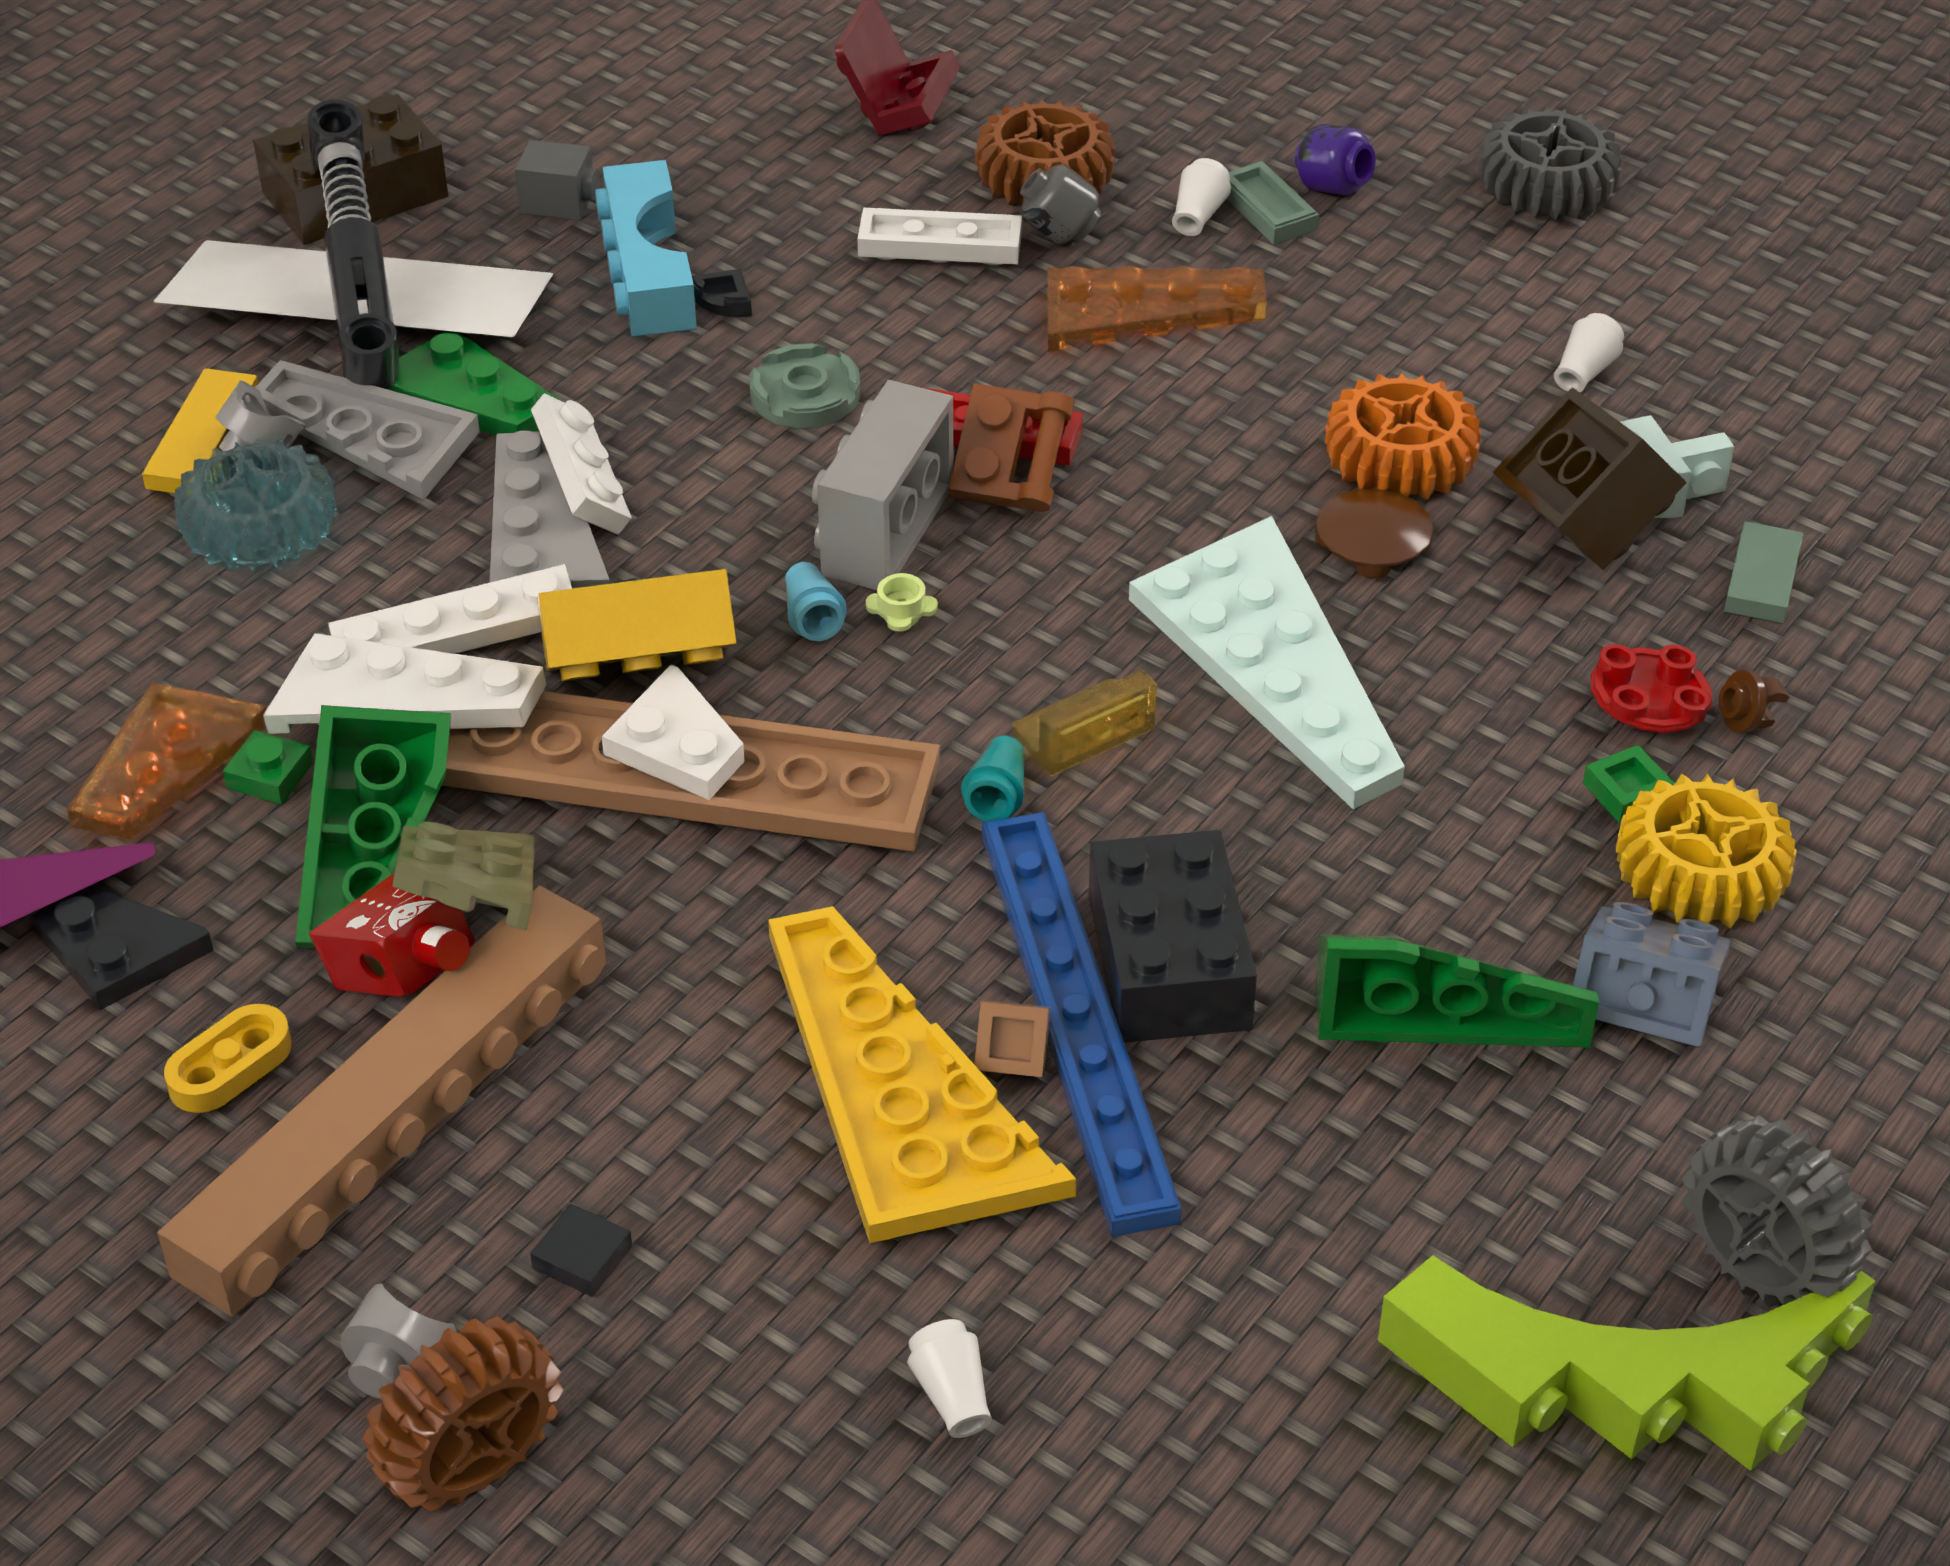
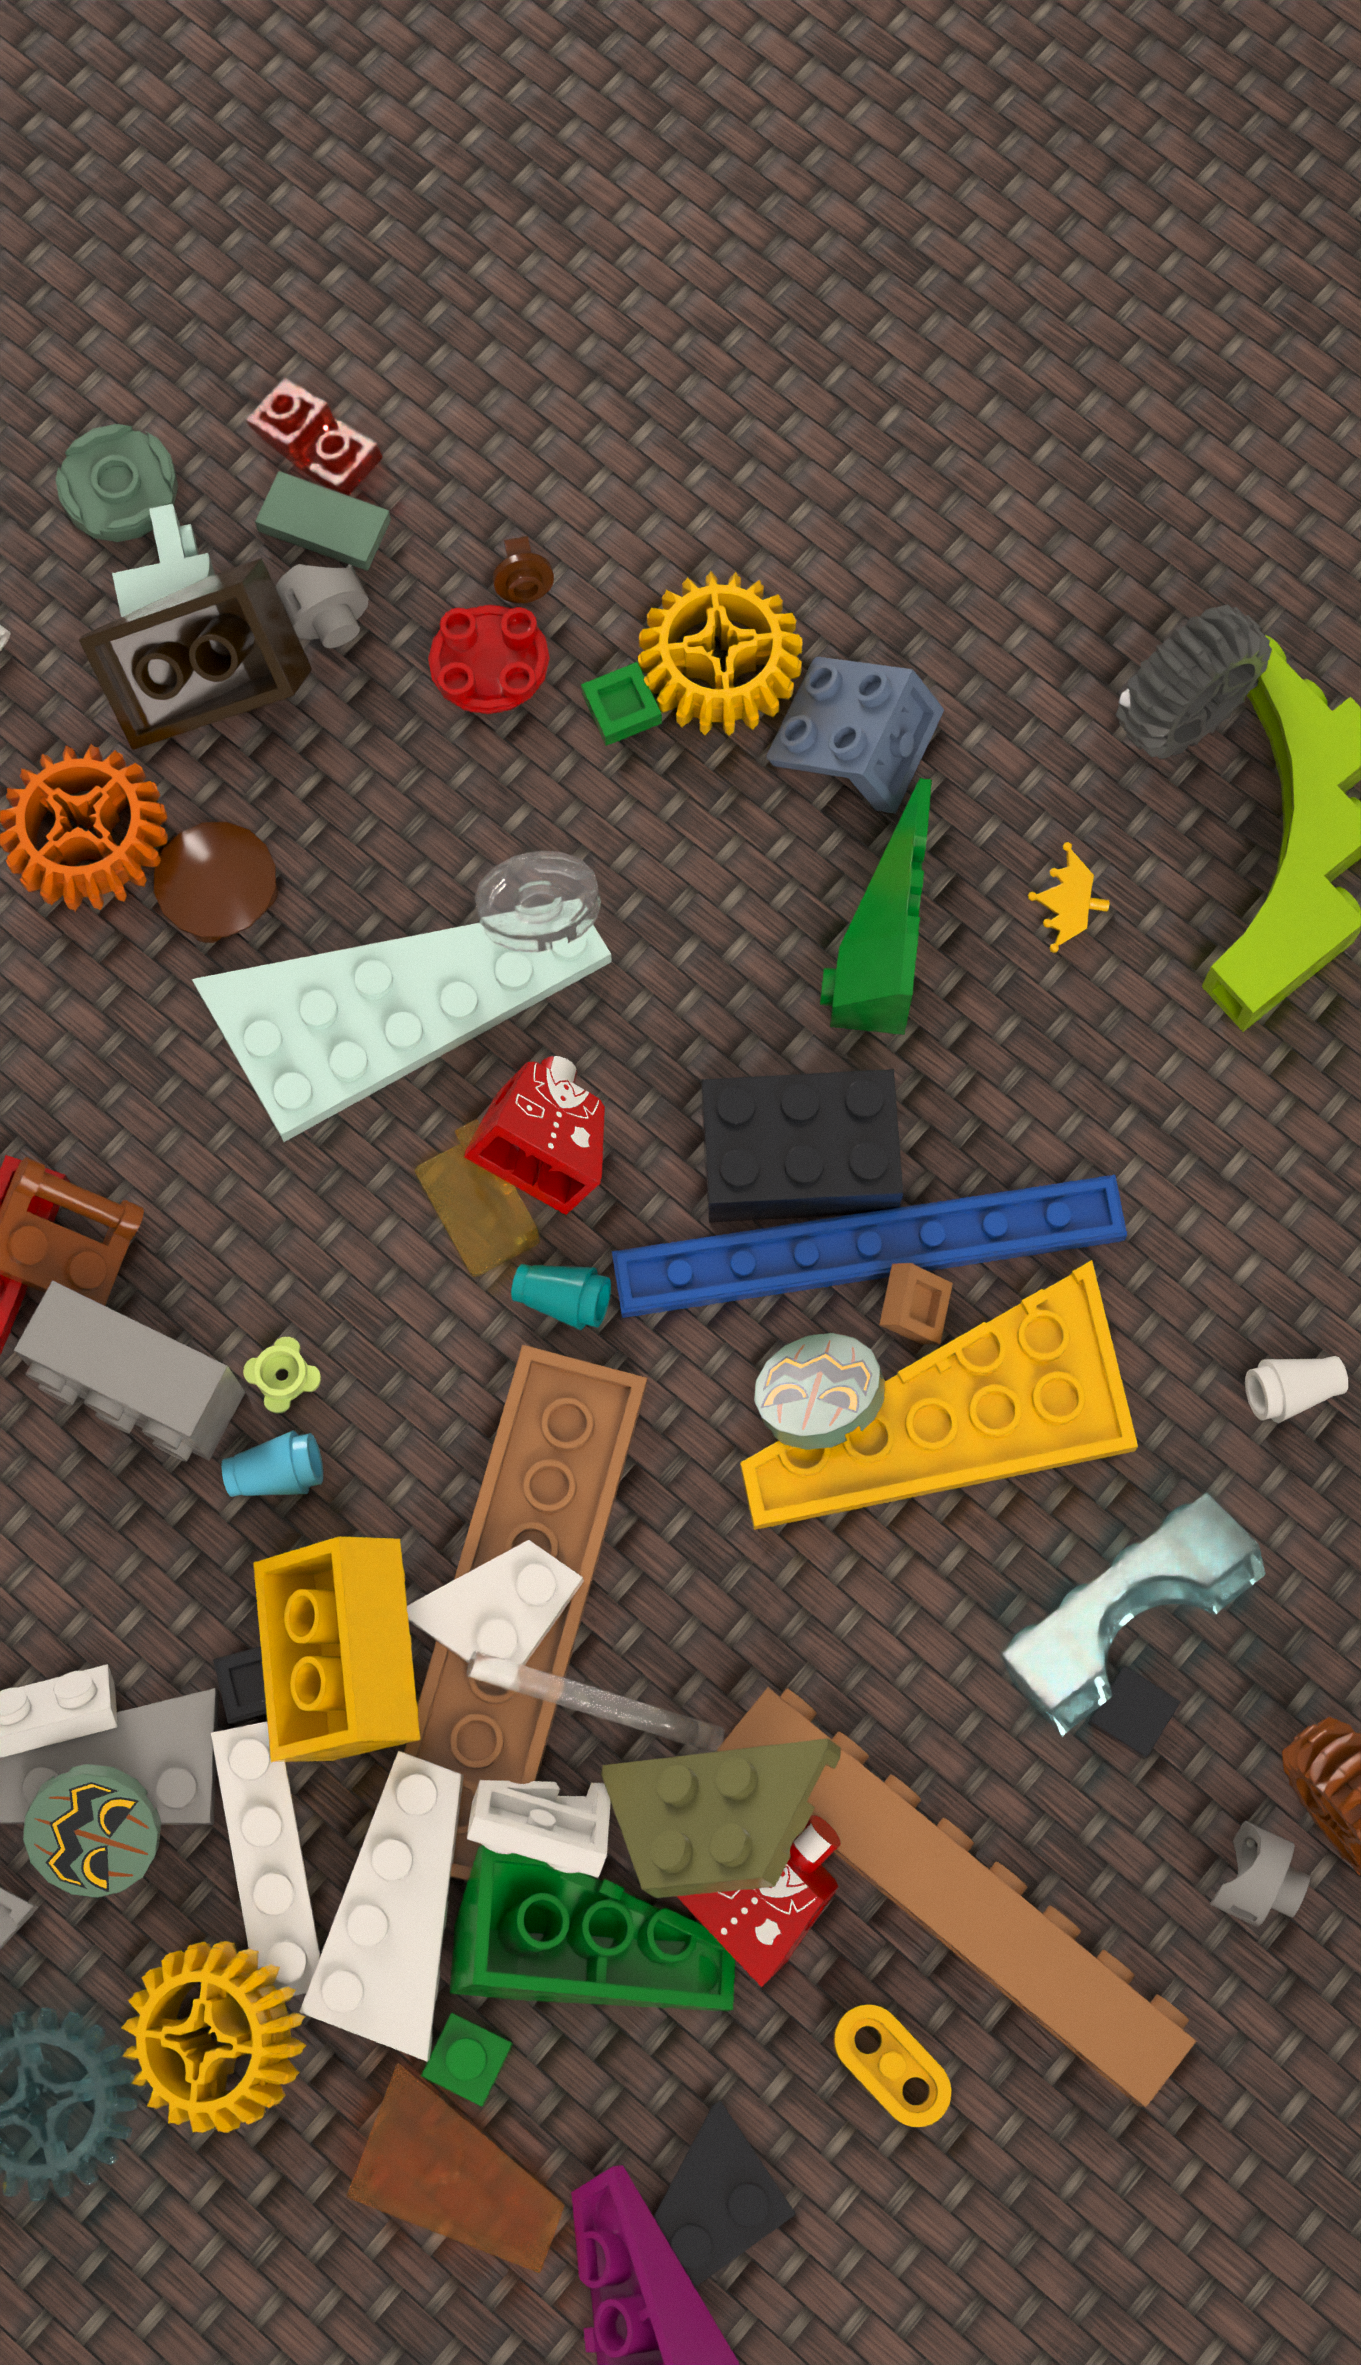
camera: 85 degrees left, 30 degrees up
none -> sand green tile [23,1764,161,1898]
none -> sand green tile [55,424,178,542]
none -> yellow gear [121,1941,306,2133]
none -> clear red slope [246,378,383,496]
none -> light grey piece [275,564,369,648]
none -> red torso [464,1056,605,1215]
none -> clear bar [467,1650,724,1752]
none -> white wing [467,1780,611,1878]
none -> clear tile [475,851,601,952]
none -> tile [754,1333,885,1450]
none -> clear light blue arch [1001,1492,1266,1737]
none -> yellow piece [1028,842,1109,953]

